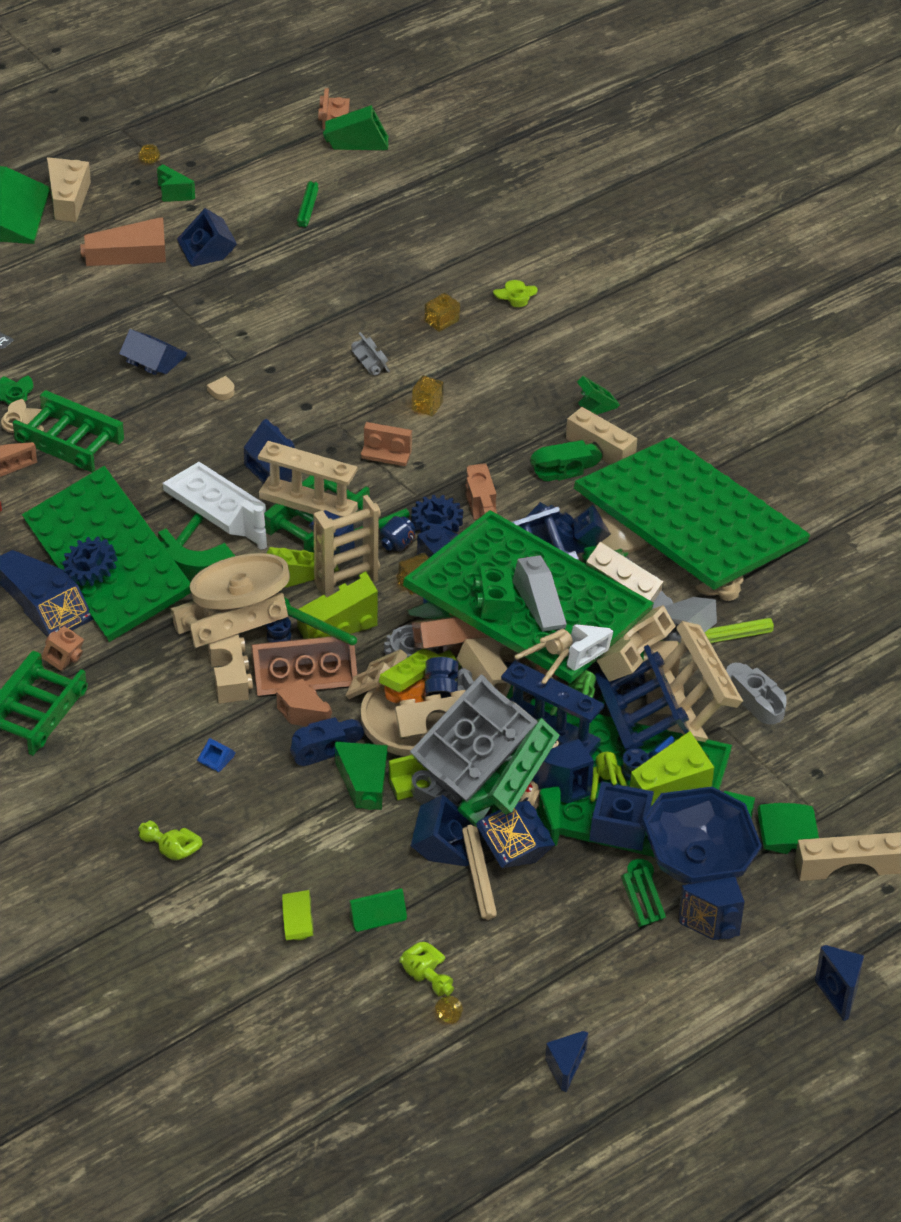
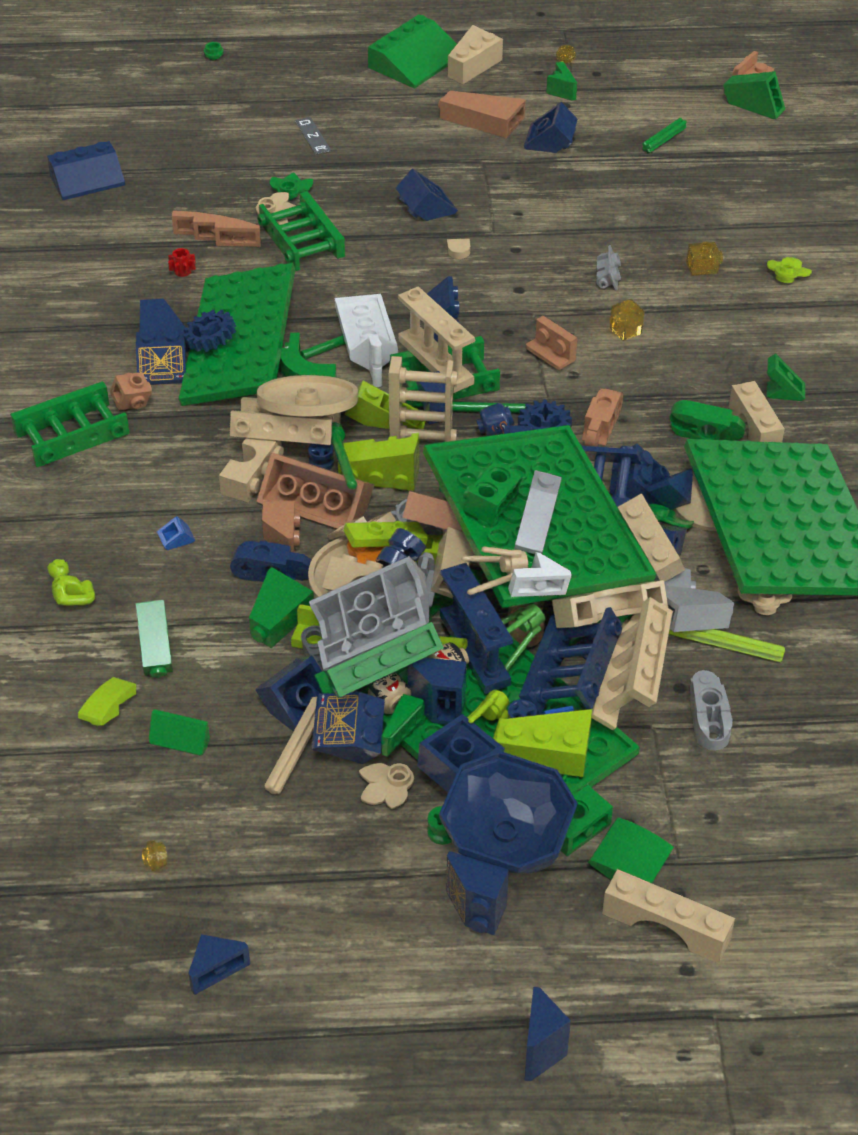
camera: 35 degrees right, 0 degrees up
lime piece [399,942,454,996] -> none
green tile [621,866,666,927] -> none
none -> slope [136,600,173,678]
none -> tan plate [359,763,414,809]

